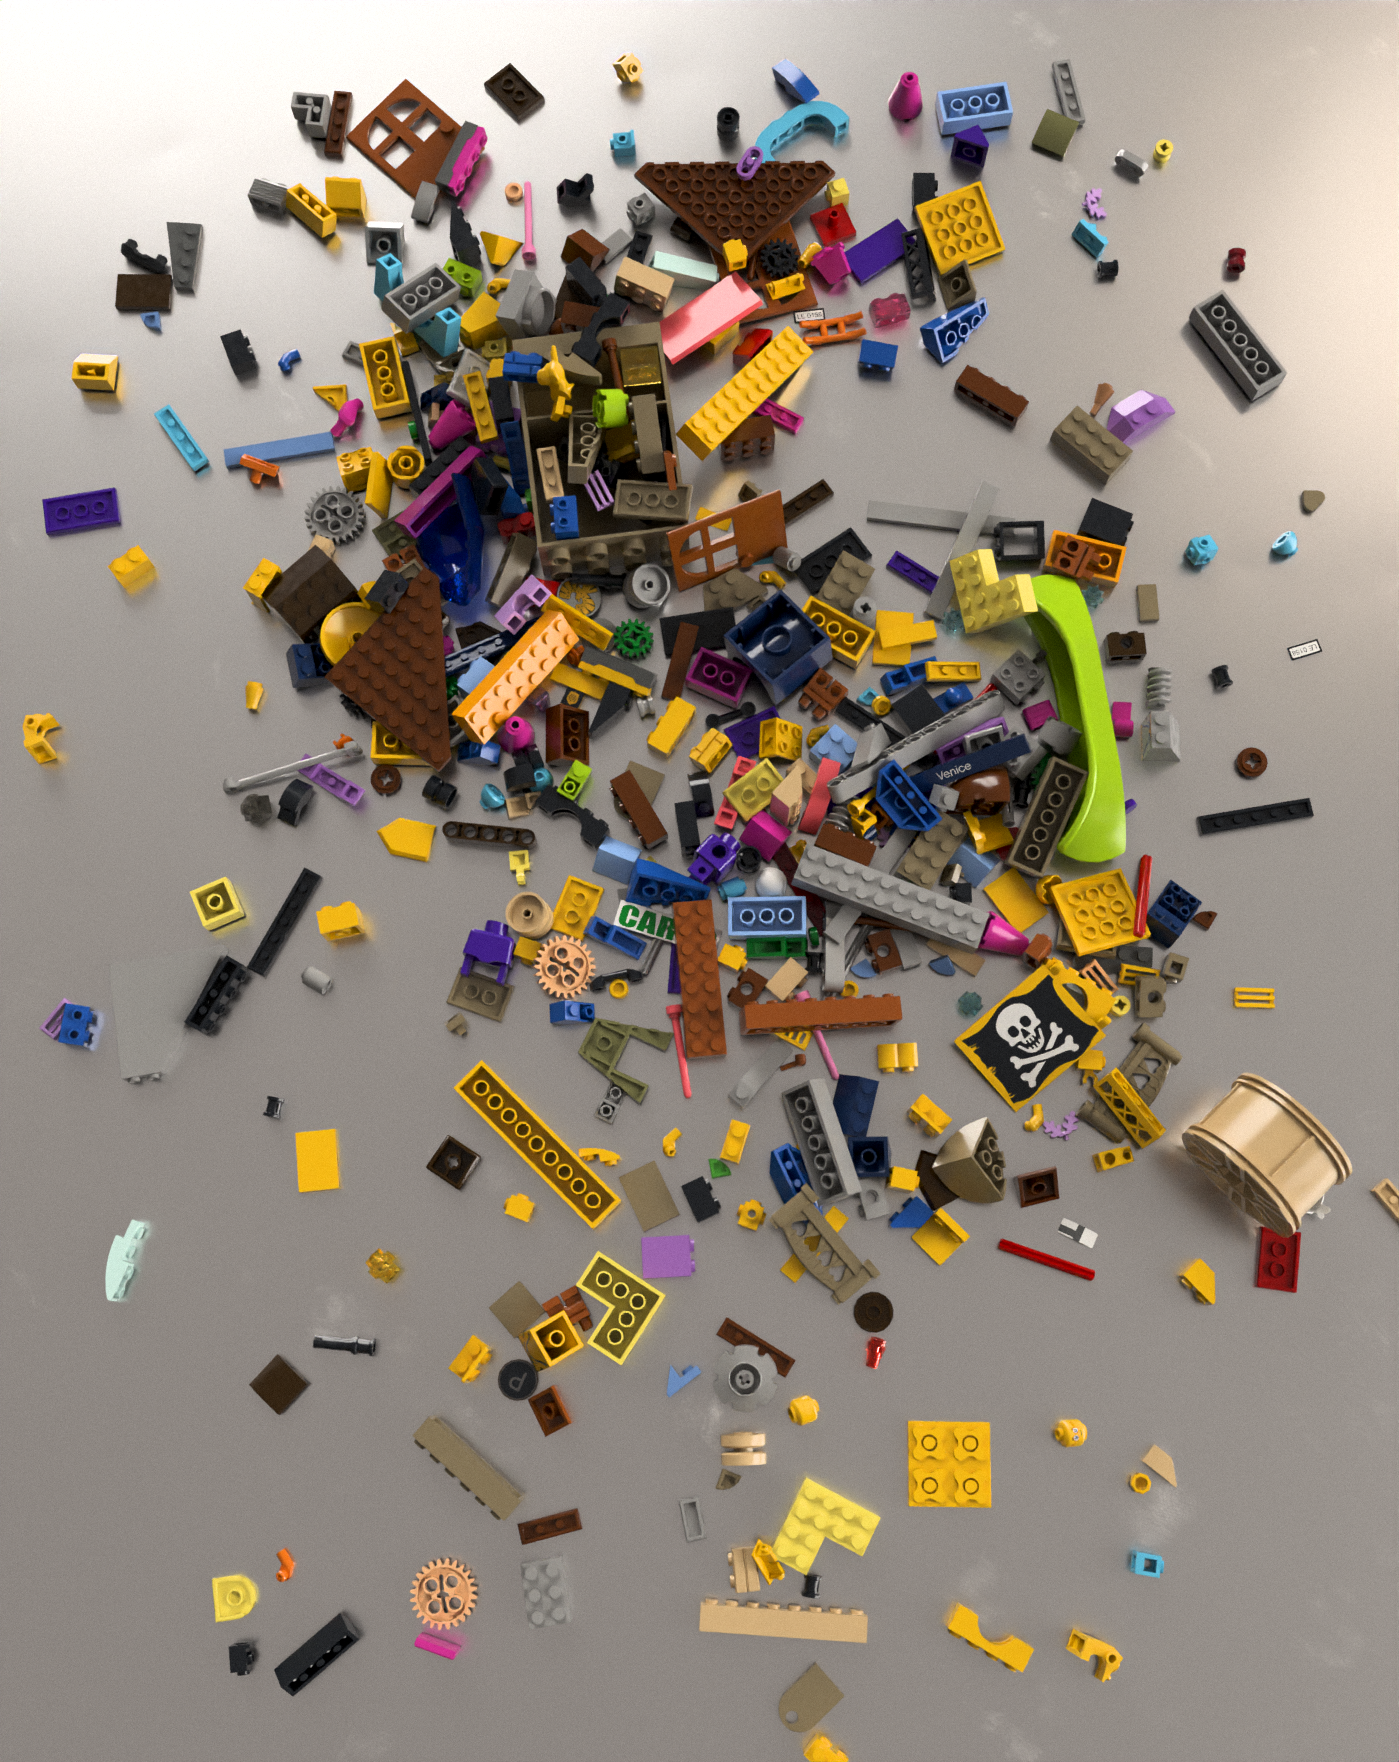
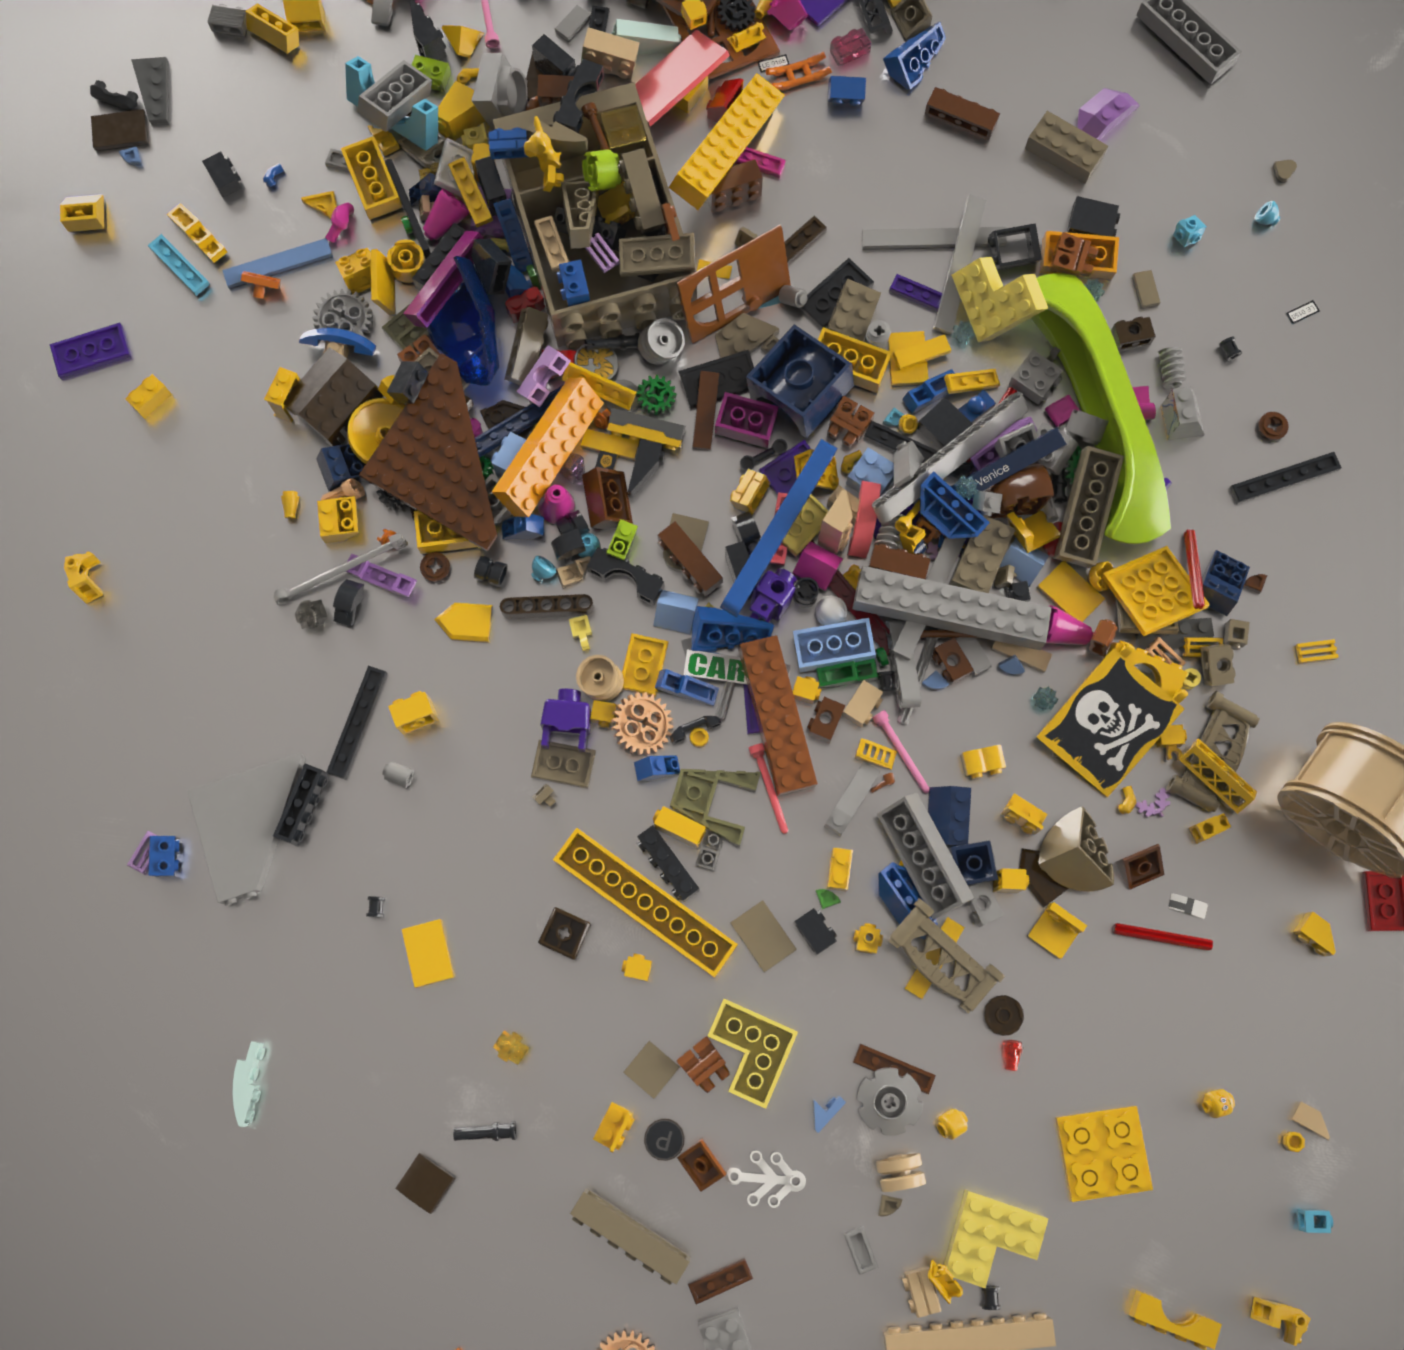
camera: 10 degrees left, 0 degrees up
light yellow brick [190,877,245,931] -> none
light grey slope [365,221,405,264] -> none
yellow slope [517,1310,584,1372] -> none
reddish brown slope [561,229,610,272] -> none
yellow slope [578,1148,621,1166] -> none
light grey wheel [636,696,655,717] -> none
medium lavender brick [641,1235,695,1279] -> none
yellow brick [646,696,696,759] -> none
yellow arm [662,1127,682,1157] -> none
medium azure brick [717,876,747,901] -> none
dark orange brick [739,993,902,1035] -> none
yellow arm [759,571,786,589] -> none
yellow tile [839,980,859,999] -> none
blue slope [888,1196,934,1229] -> none
medium nougat cone [1089,383,1114,416] -> none
none -> yellow slope [167,203,228,263]
none -> blue slope [299,328,376,356]
none -> yellow slope [317,496,359,543]
none -> light nougat piece [321,478,365,500]
none -> black brick [637,825,700,902]
none -> yellow brick [653,806,706,849]
none -> blue beam [720,439,838,618]
none -> white plant [726,1150,806,1208]
none -> clear light blue gear [954,476,978,500]

